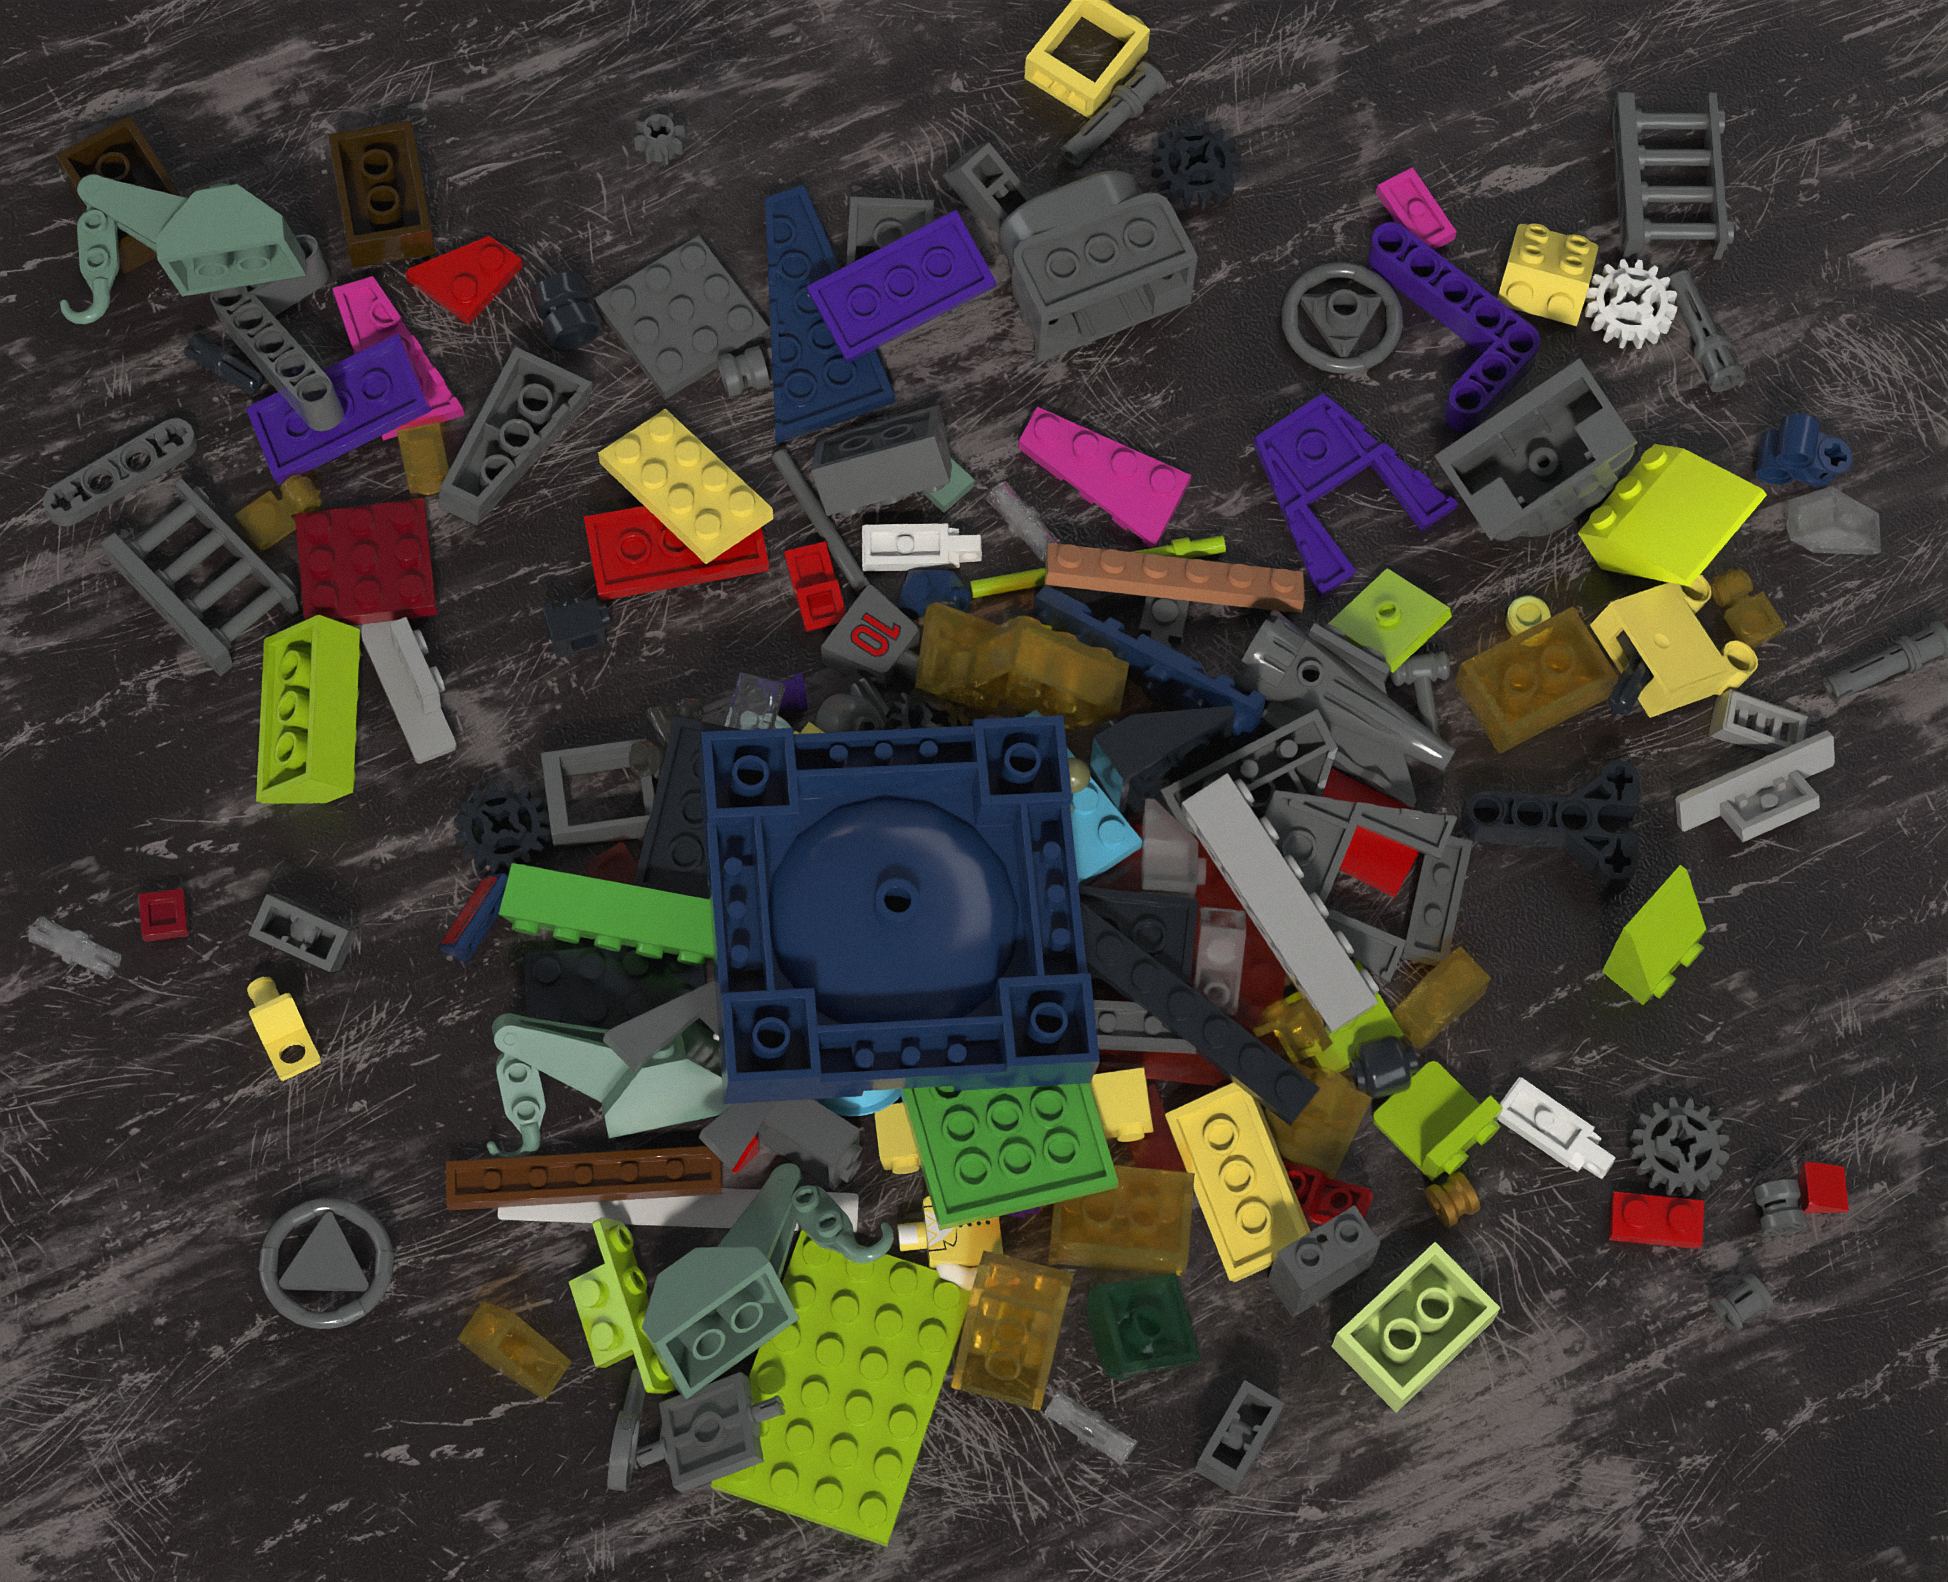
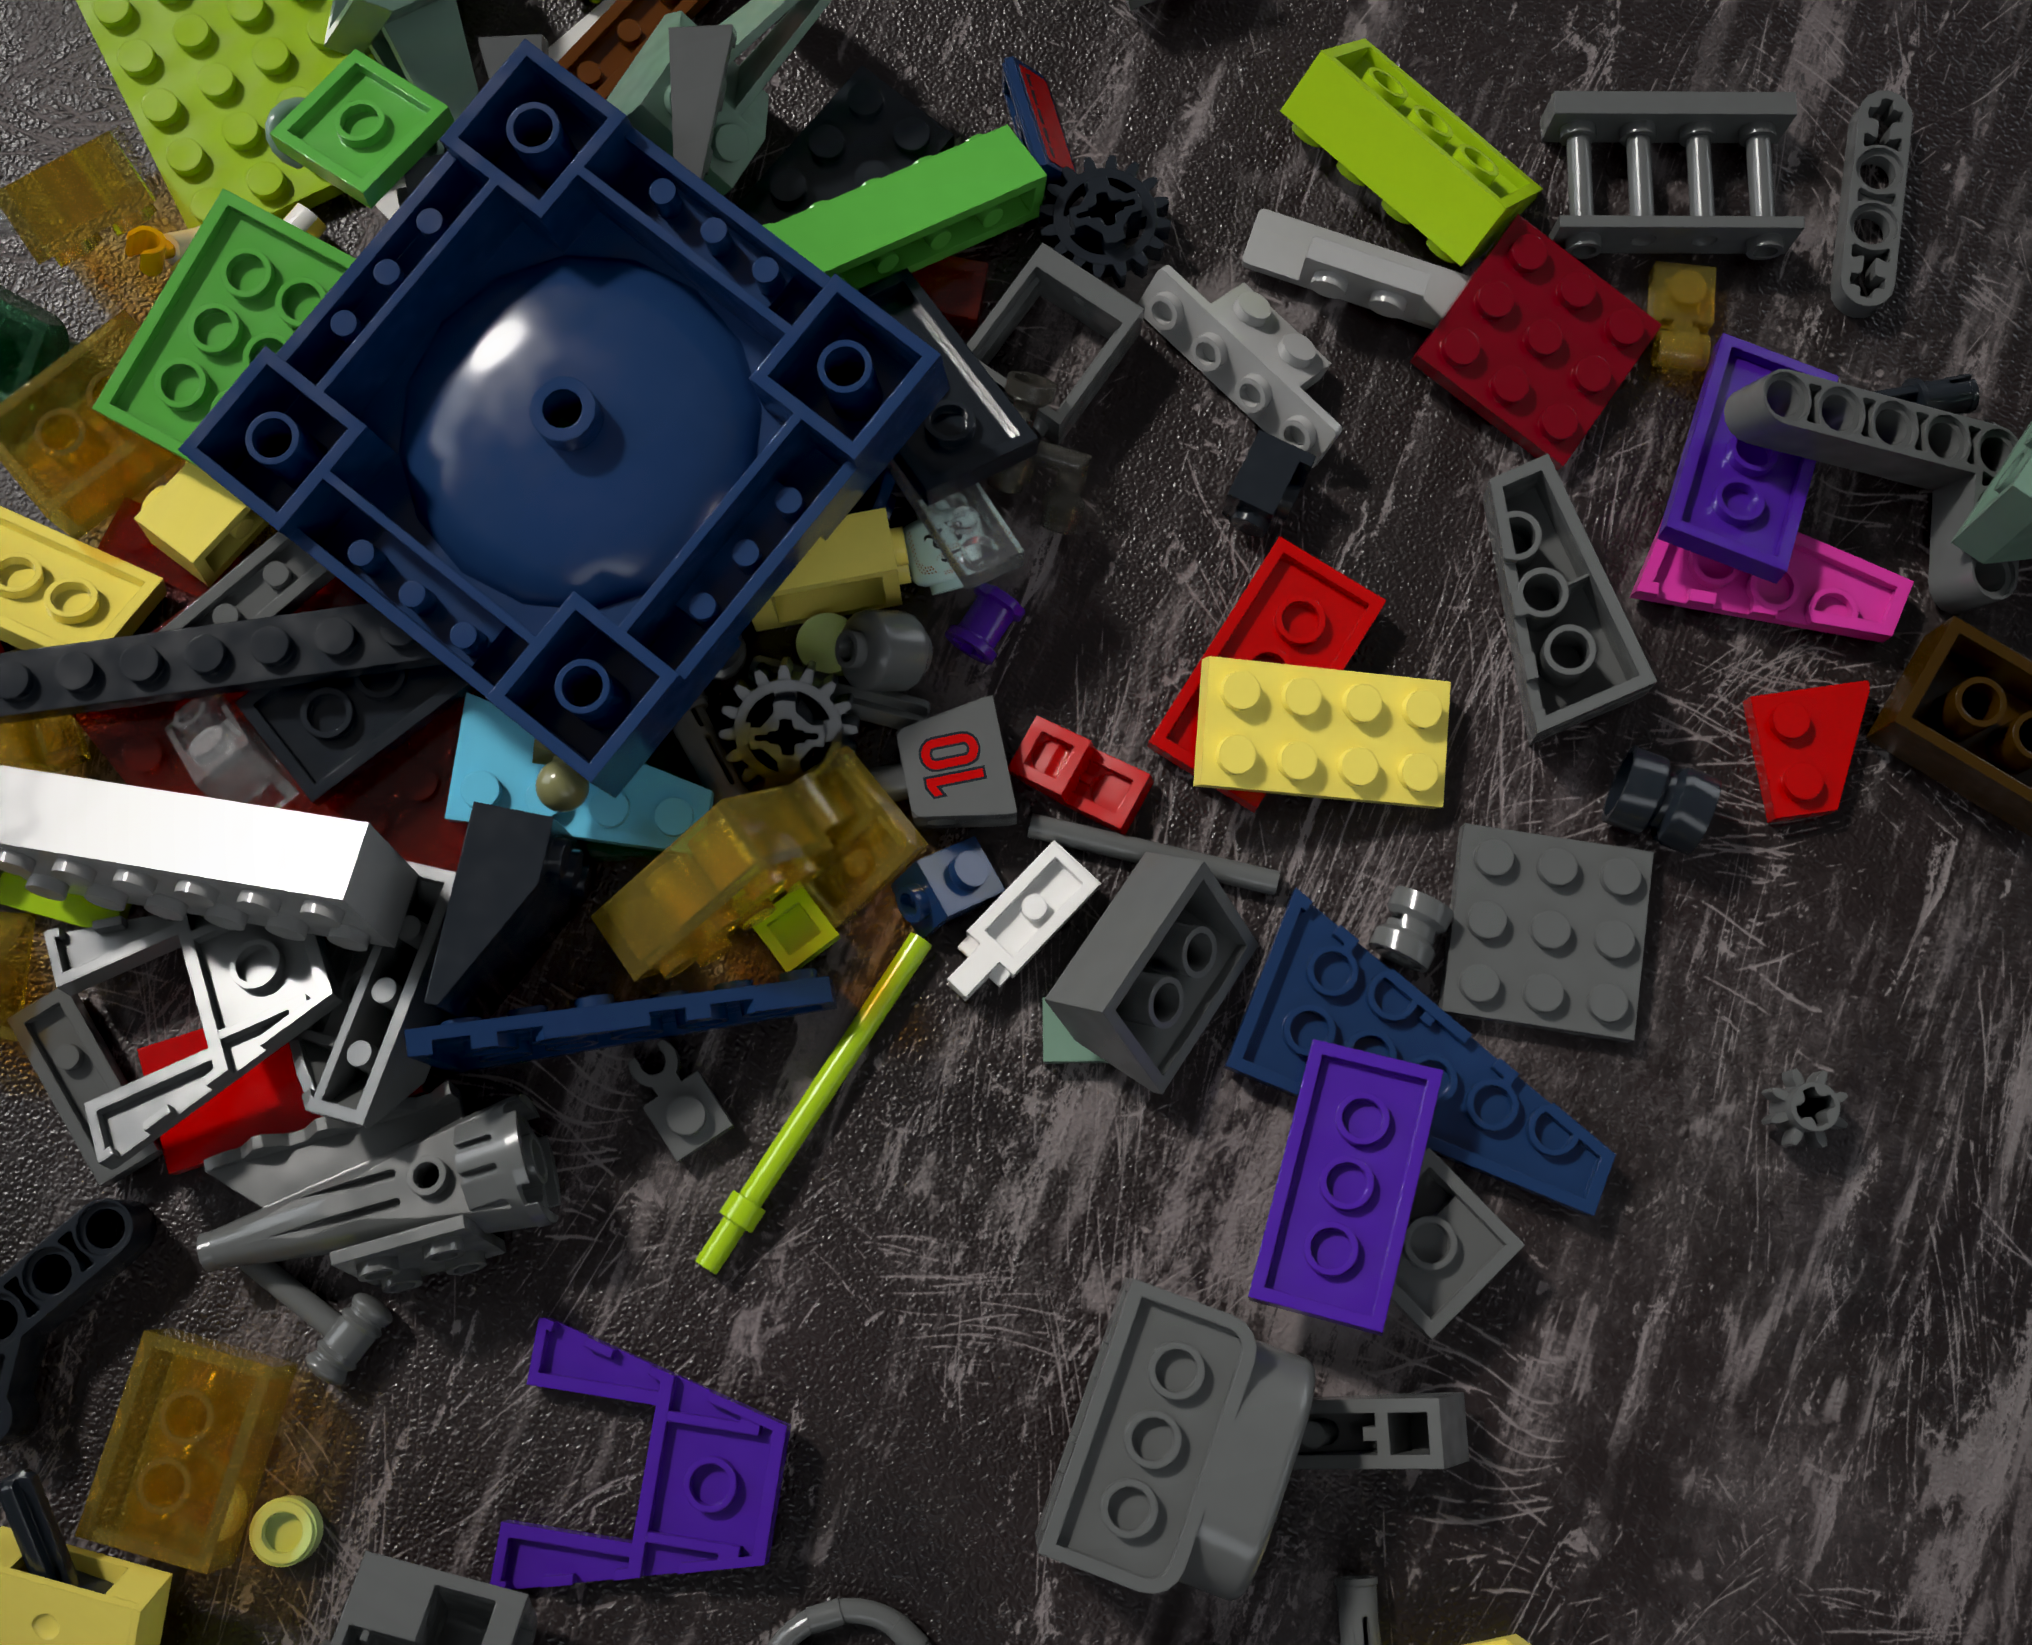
camera: 135 degrees right, 10 degrees up
clear yellow brick [397,422,449,495] -> none
clear pin [986,481,1062,562] -> none
dark pink wing [1018,407,1191,549] -> none
nougat plate [1045,543,1305,613] -> none
clear slope [1141,799,1206,899] -> none
clear yellow bracket [1252,997,1333,1063] -> none
lime plate [1328,568,1452,673] -> none
none -> bright green plate [270,49,455,209]
none -> light grey bracket [1137,265,1342,468]

